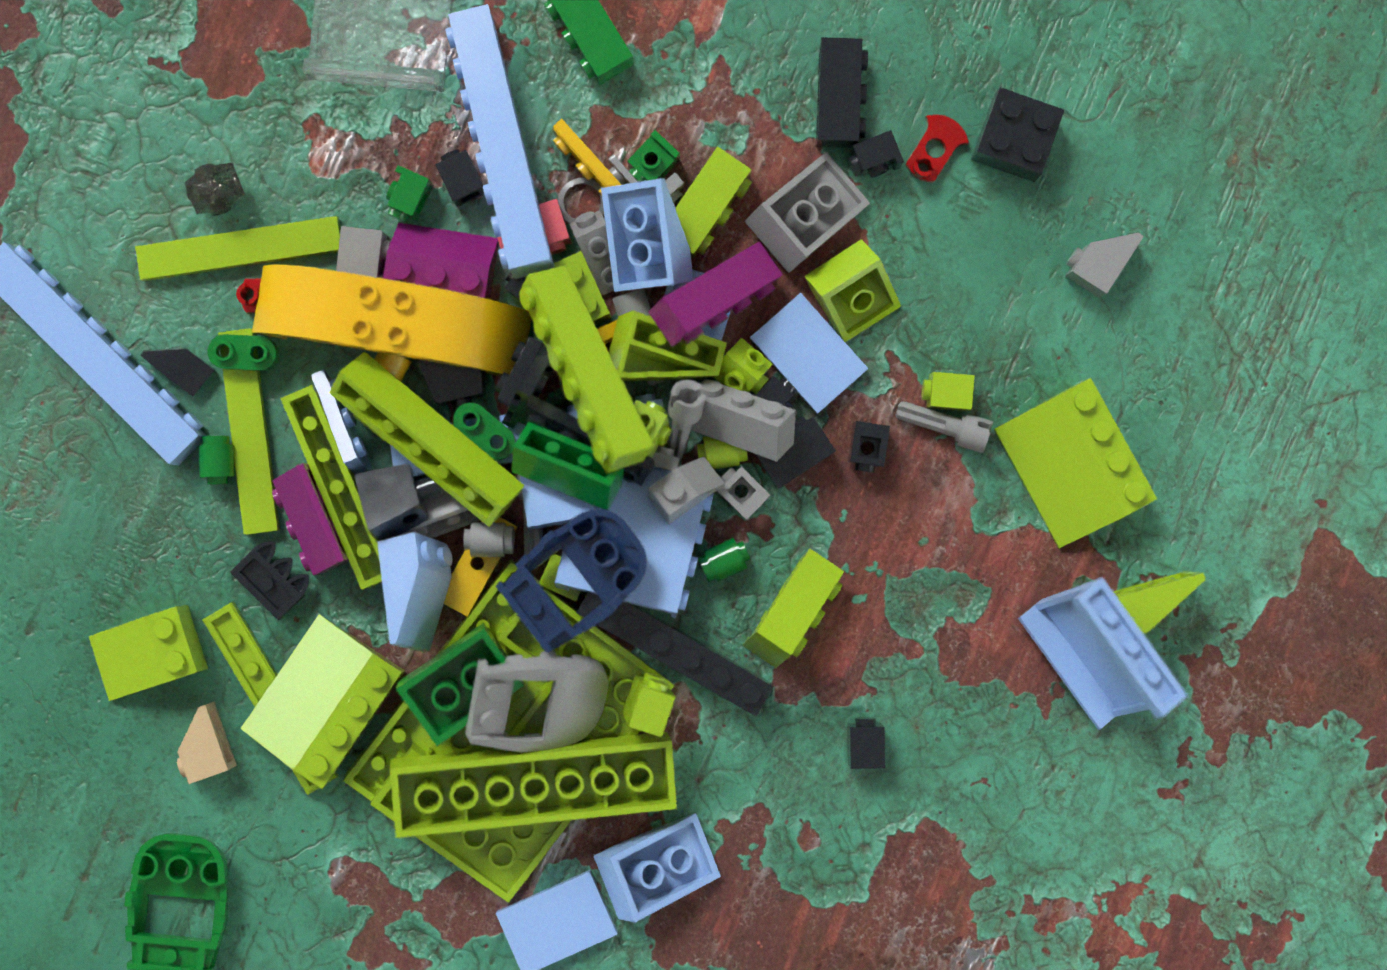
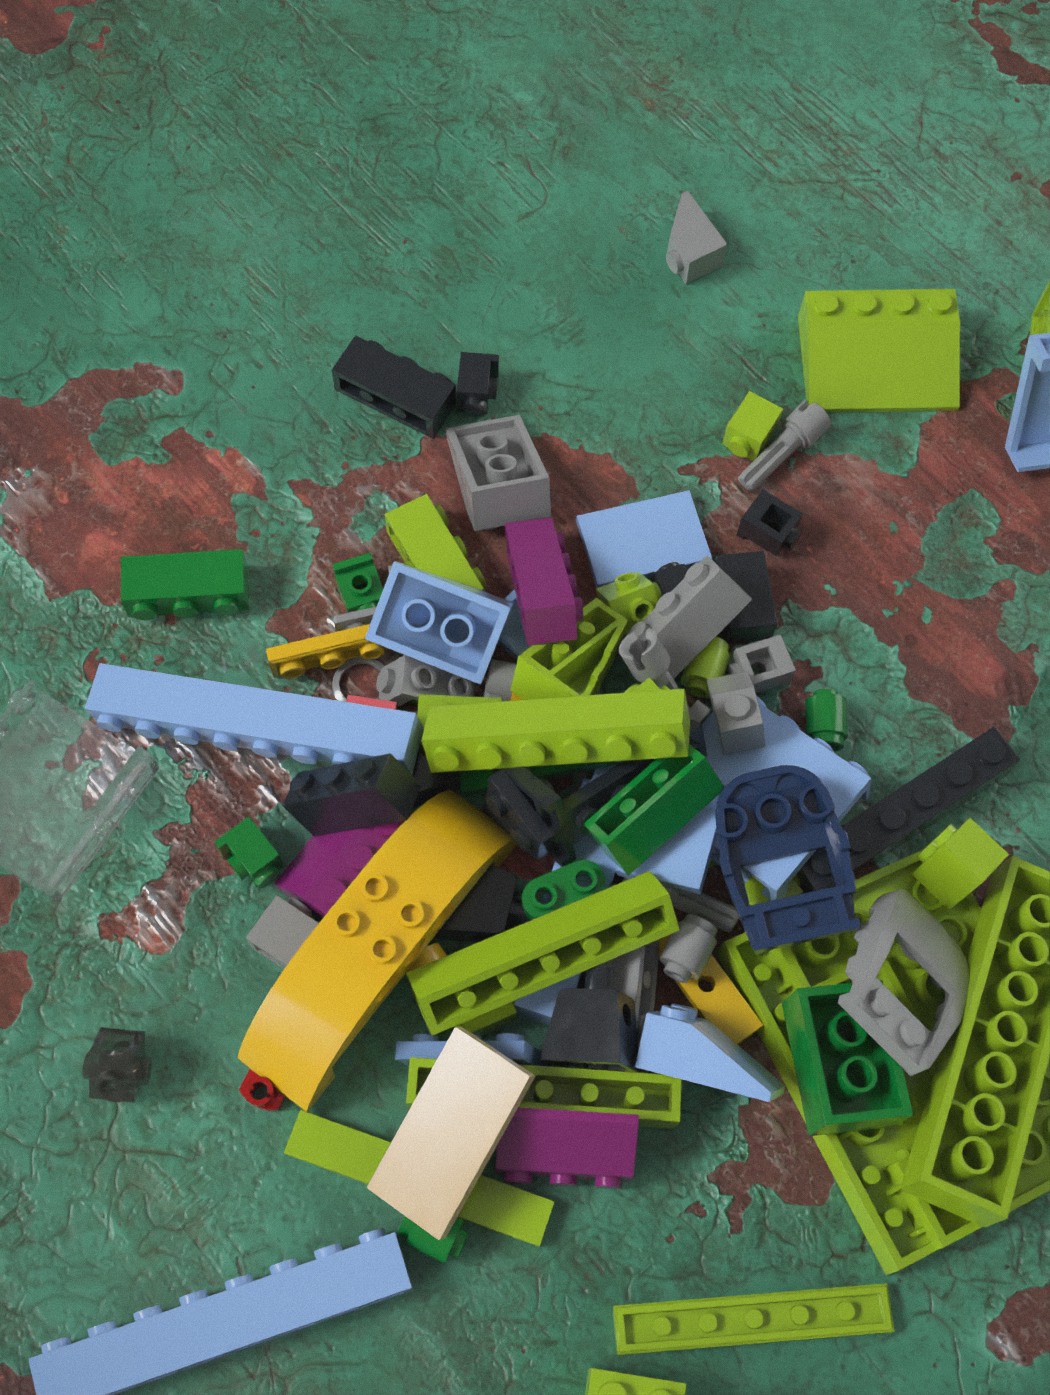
camera: 65 degrees left, 20 degrees down
lime tile [135,216,341,281] -> none
black slope [140,346,214,396] -> none
green plate [207,334,279,371] -> none
black plate [230,541,309,620] -> none
slope [240,614,405,789] -> none
black brick [435,149,484,207] -> none
lime wedge [742,549,844,668] -> none
lime slope [804,239,901,342] -> none
red piece [905,114,969,183] -> none
black brick [971,87,1064,182] -> none
none -> black brick [282,753,421,837]
none -> tan tile [367,1027,535,1240]

